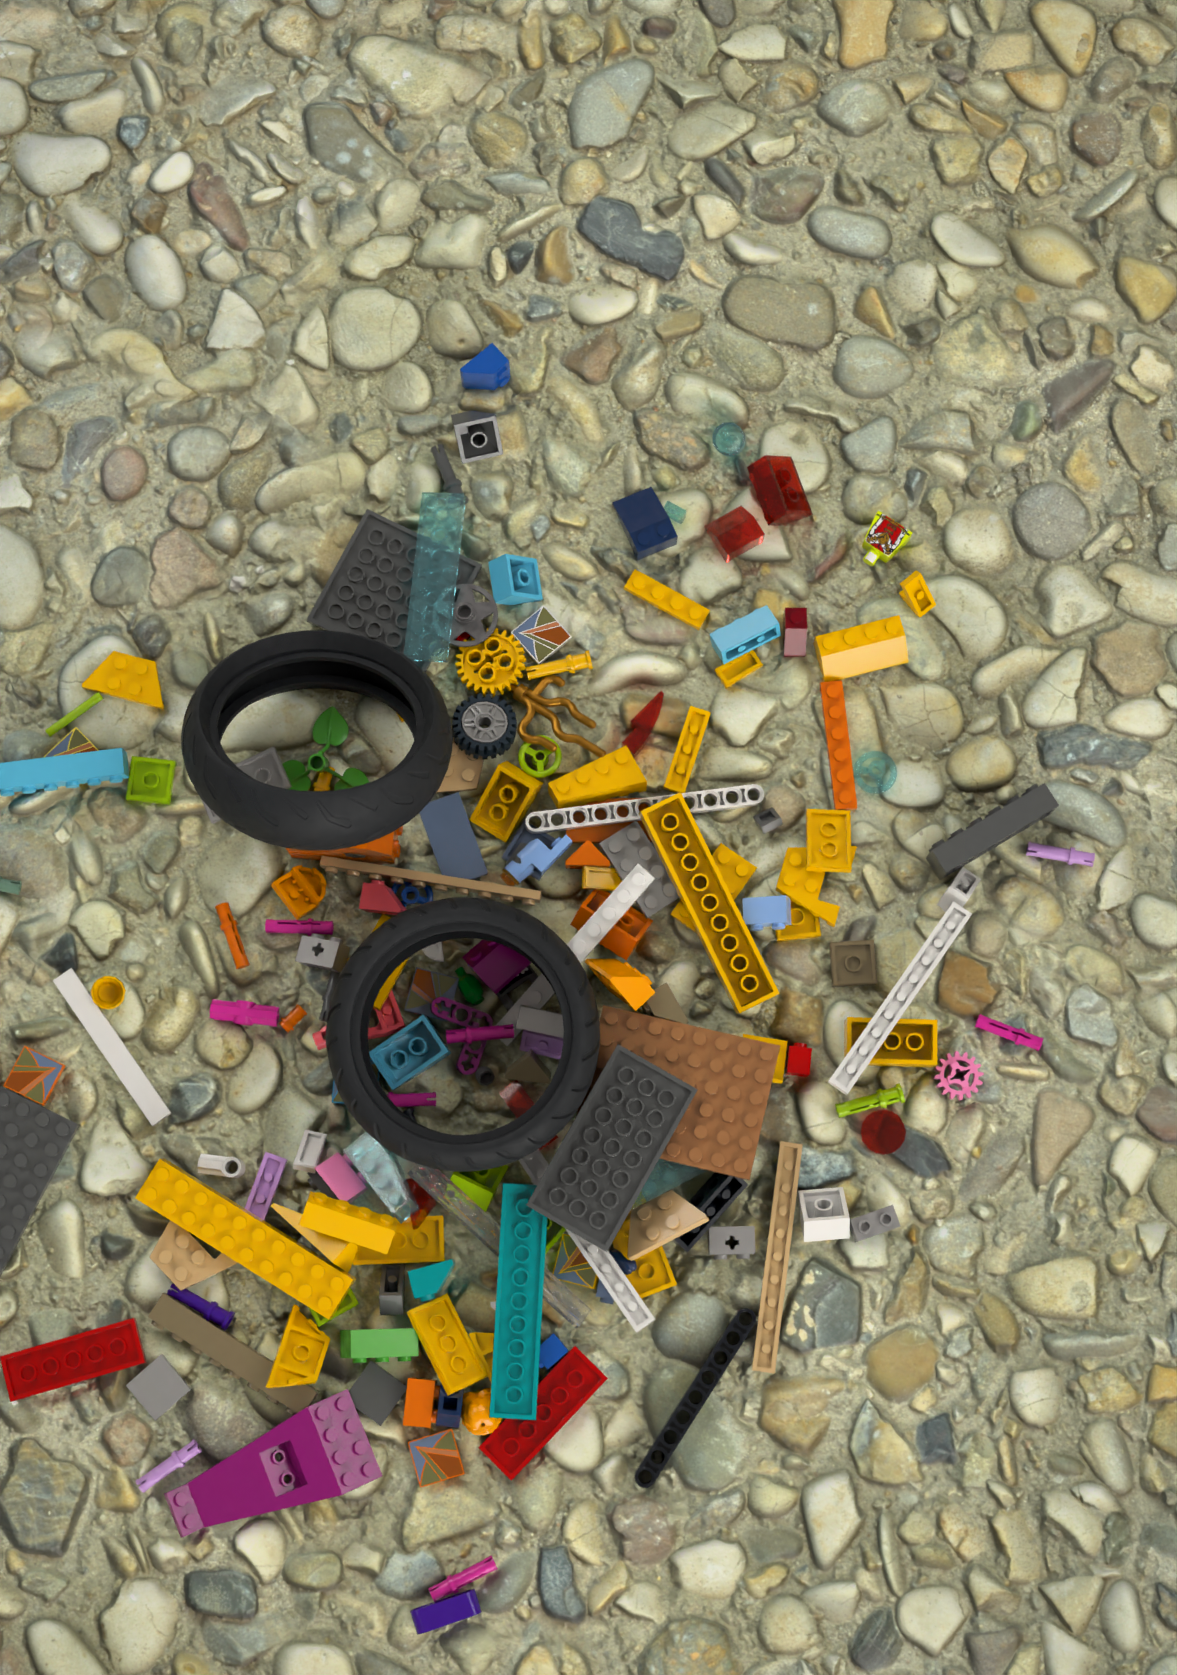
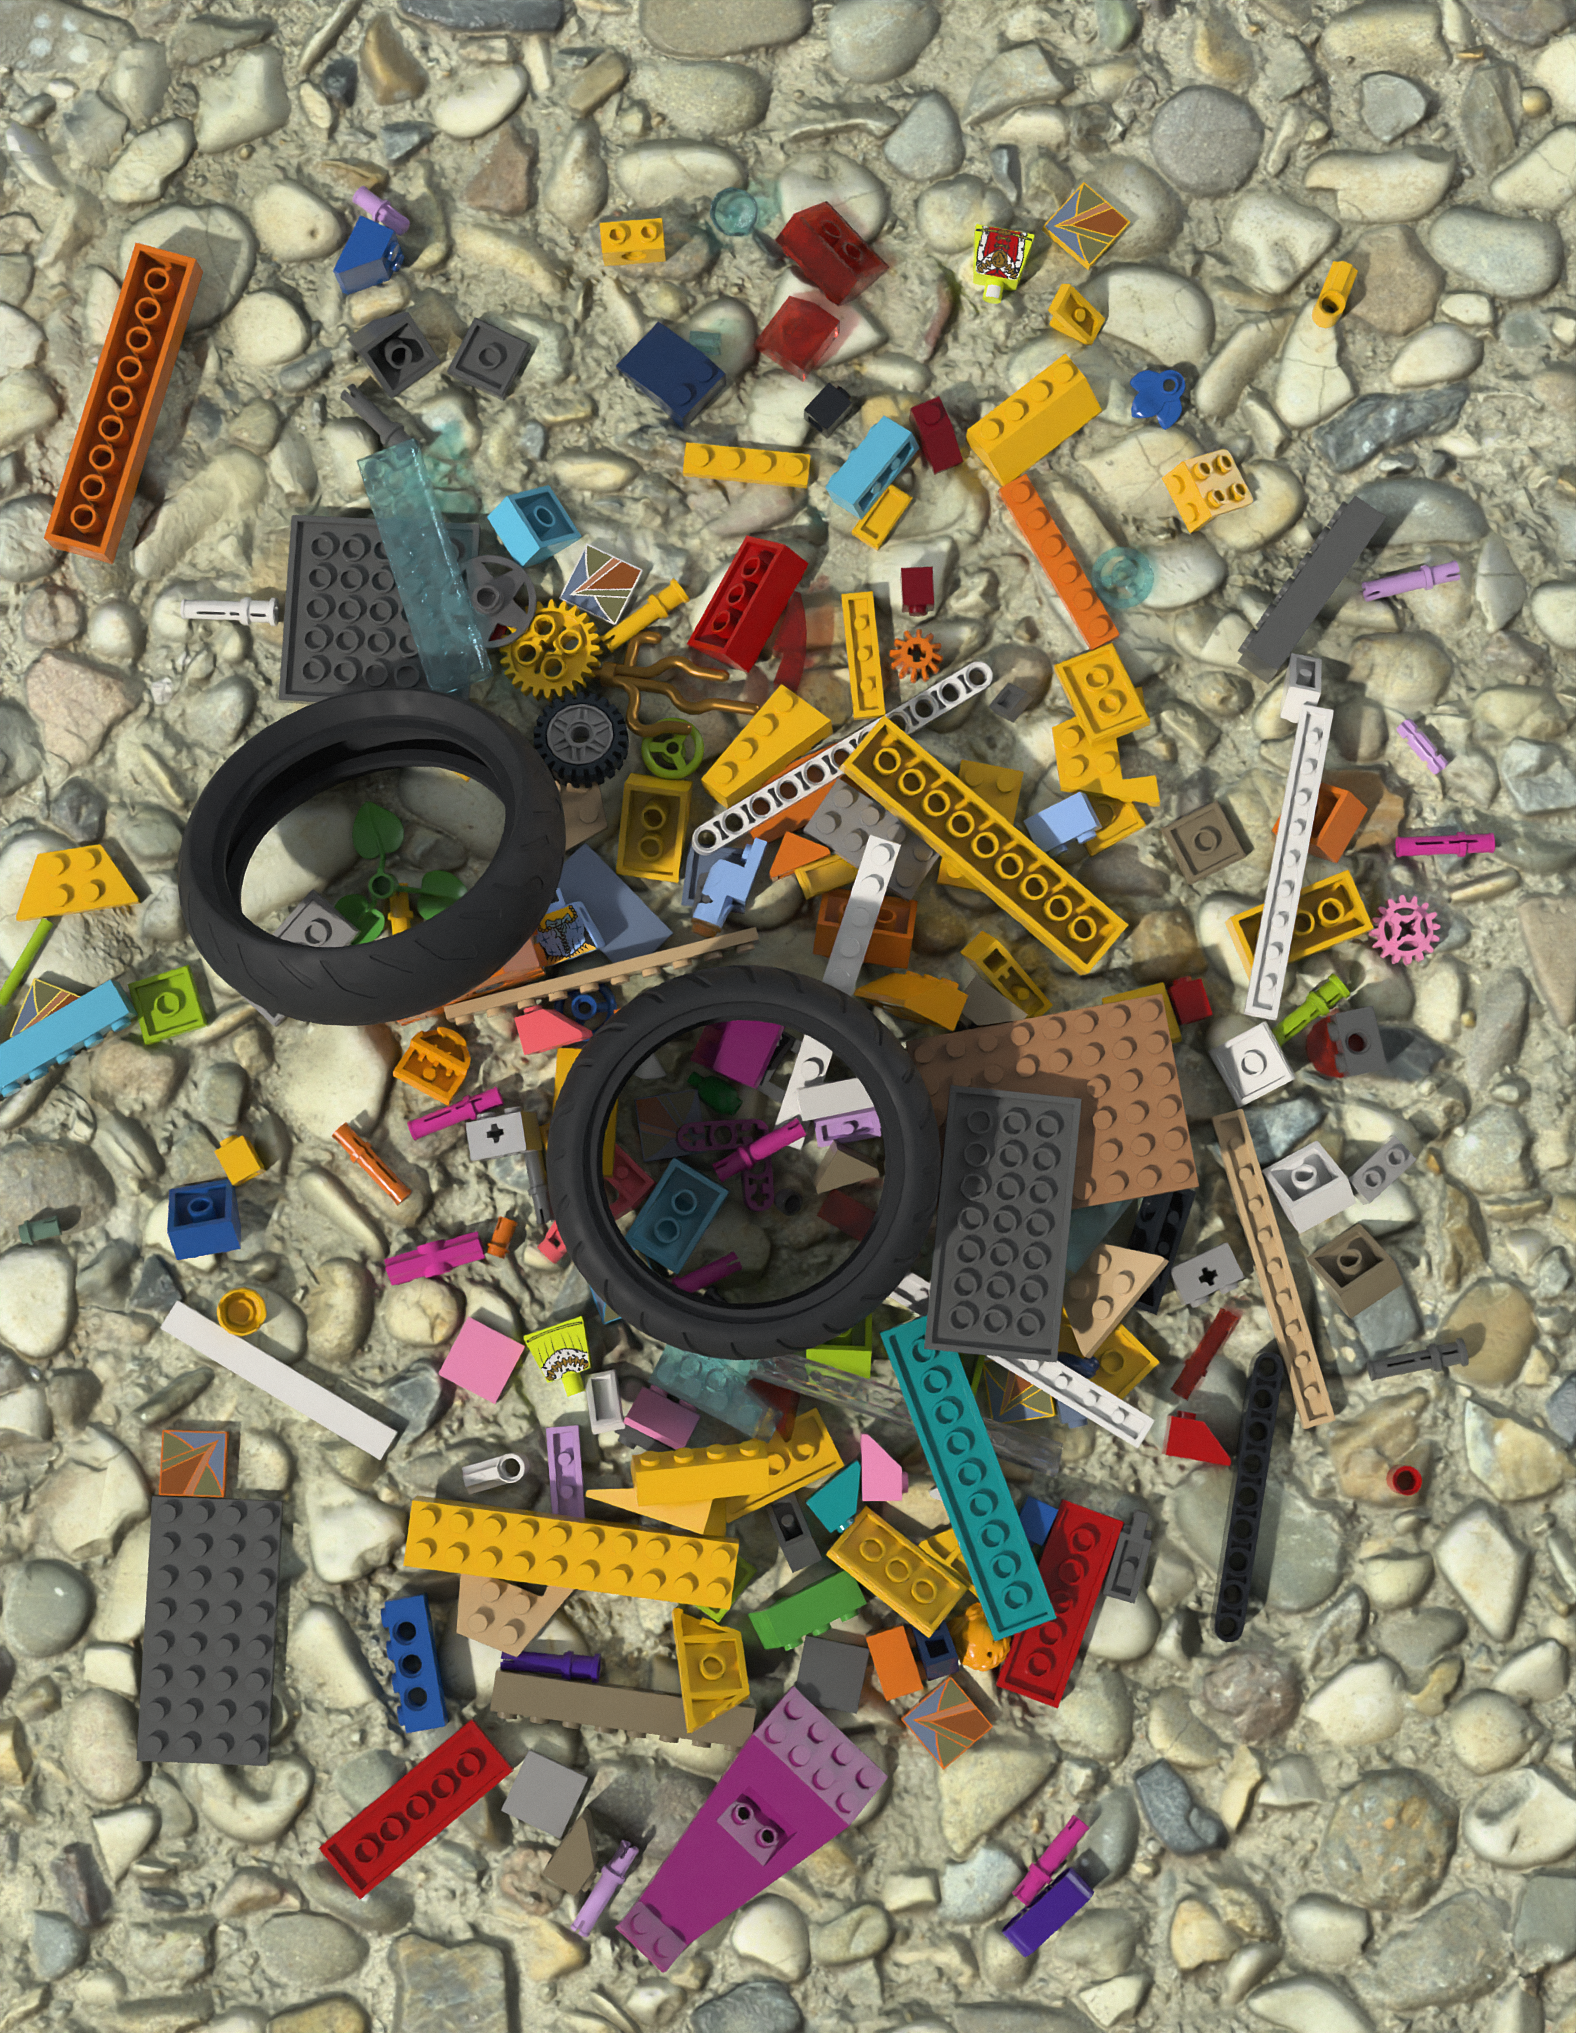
camera: 20 degrees left, 5 degrees up
none -> orange brick [44,243,203,564]
none -> blue slope [167,1179,241,1260]
none -> white pin [180,597,279,626]
none -> yellow brick [214,1134,266,1186]
none -> lavender axle [353,186,410,236]
none -> blue brick [381,1592,449,1734]
none -> bright pink tile [438,1316,526,1404]
none -> dark grey tile [447,317,531,401]
none -> neon yellow torso [523,1316,593,1397]
none -> torso [536,888,606,968]
none -> dark tan slope [542,1807,599,1897]
none -> yellow brick [600,218,666,266]
none -> red slope [687,535,809,673]
none -> black brick [804,382,852,439]
none -> bright pink slope [860,1432,908,1501]
none -> orange gear [889,629,943,684]
none -> dark red brick [900,566,935,617]
none -> yellow slope [960,931,1053,1019]
none -> tile [1042,182,1130,270]
none -> dark grey hinge [1102,1509,1152,1604]
none -> blue plate [1130,370,1186,430]
none -> yellow bracket [1162,449,1253,533]
none -> red slope [1162,1410,1231,1466]
none -> clear red pin [1169,1308,1238,1401]
none -> white tile [1208,1021,1297,1108]
none -> orange slope [1271,783,1368,863]
none -> dark tan slope [1306,1223,1403,1319]
none -> yellow piece [1312,261,1358,328]
none -> dark grey brick [1327,1006,1388,1079]
none -> dark grey pin [1366,1337,1469,1381]
none -> red beam [1386,1464,1422,1496]
none -> lavender axle [1397,718,1448,774]

